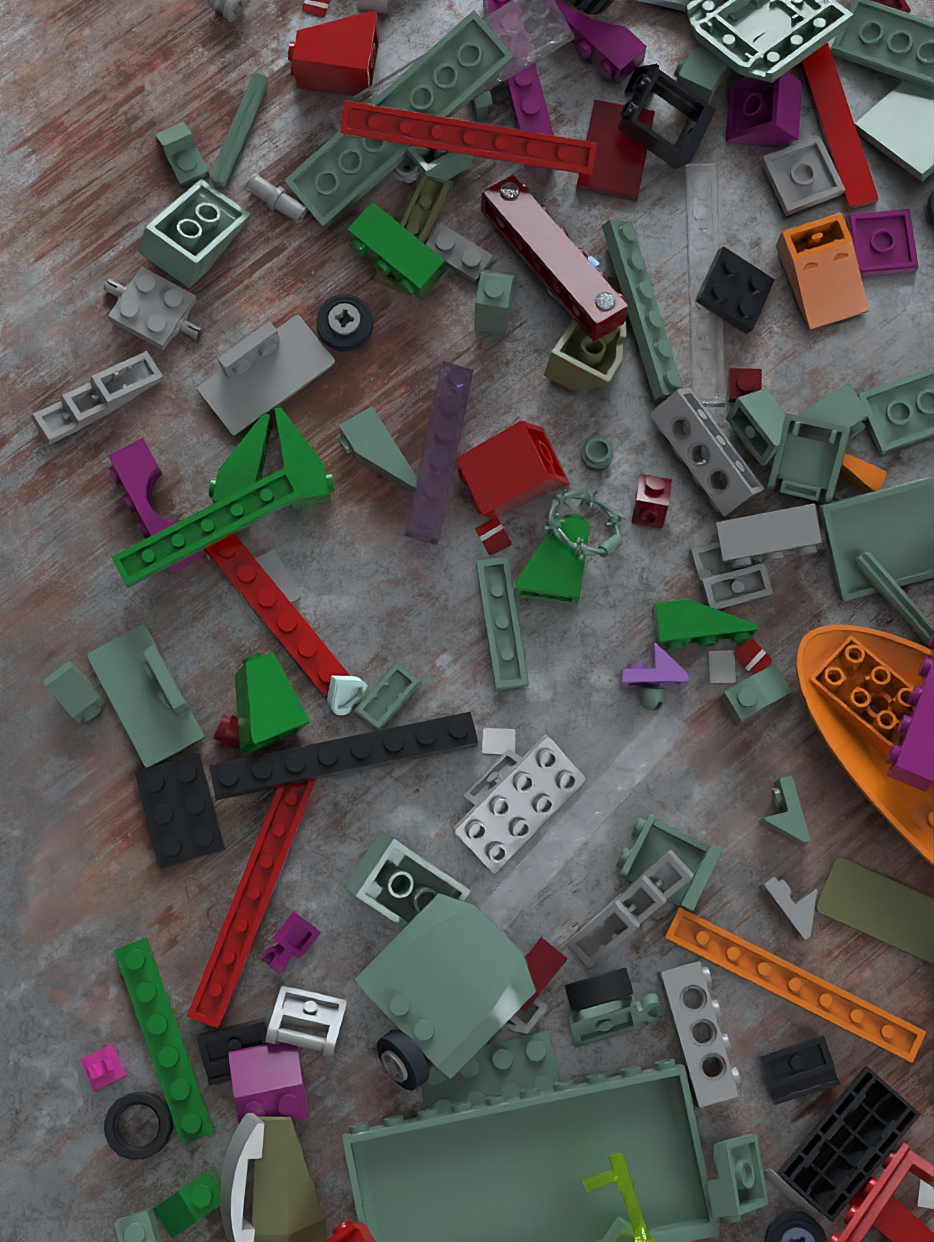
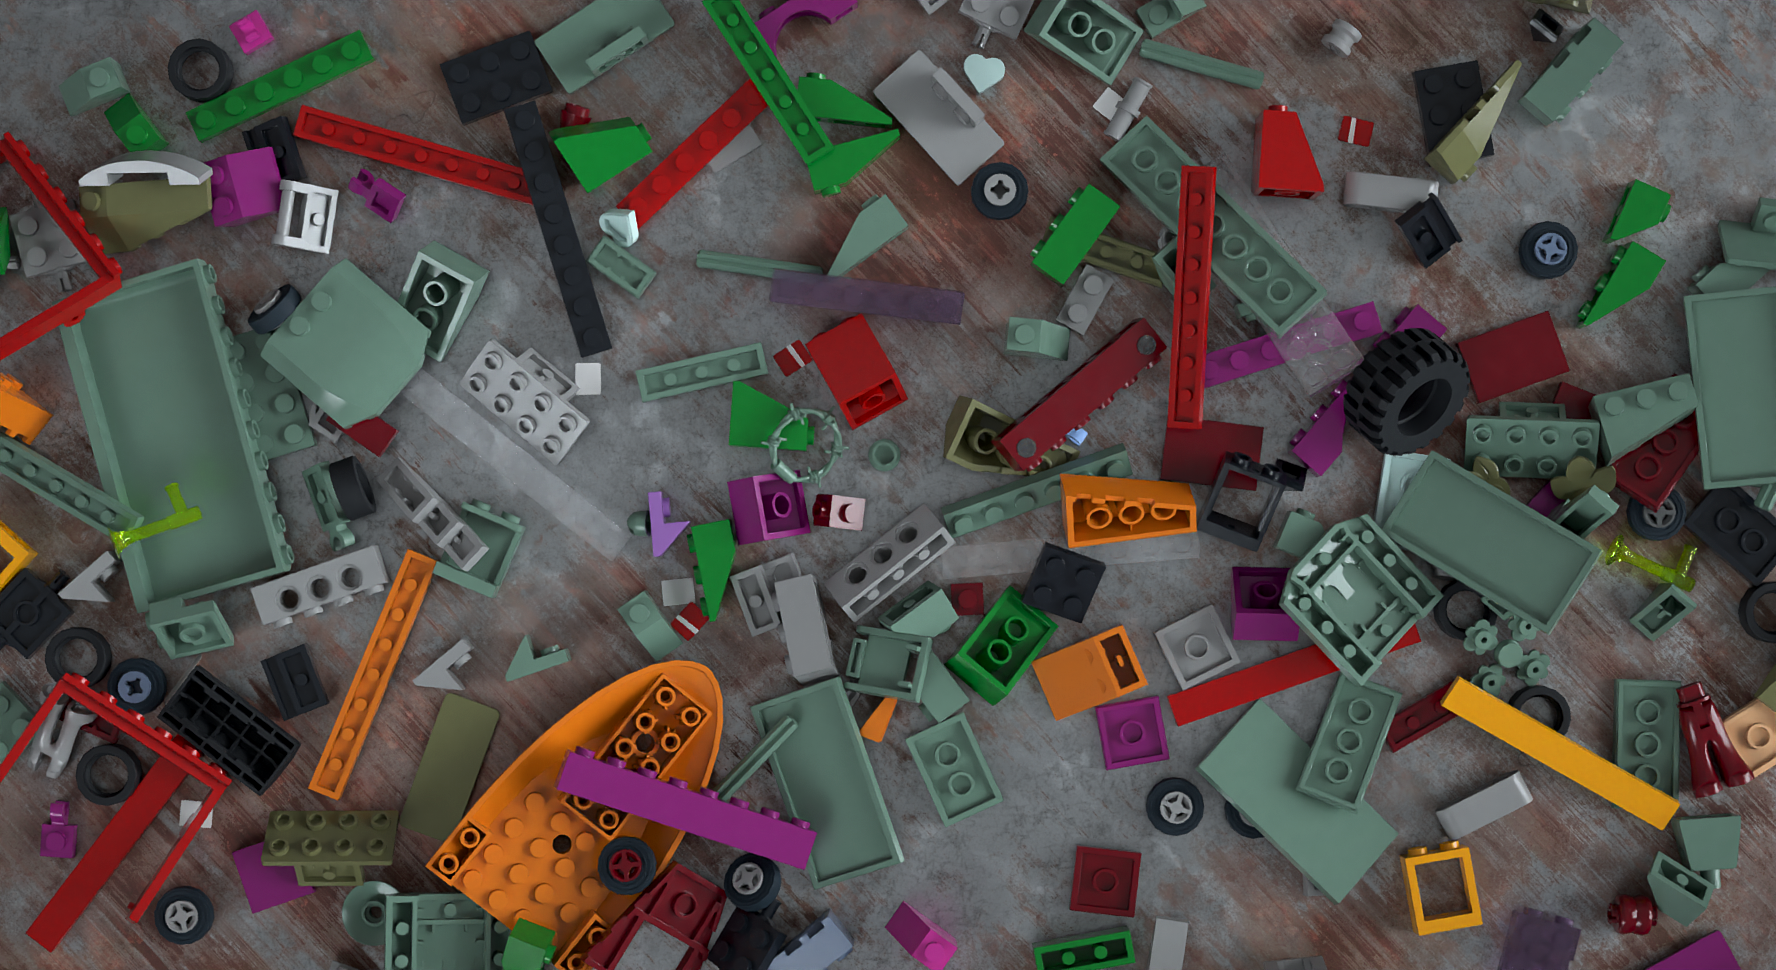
camera: 85 degrees right, 10 degrees up
none -> sand green axle [696,250,823,284]
none -> magenta slope [727,470,811,546]
none -> green slope [944,585,1059,706]
none -> light aqua tile [963,54,1005,95]
none -> orange wedge [1060,473,1197,548]
none -> white sticker [1093,87,1123,121]

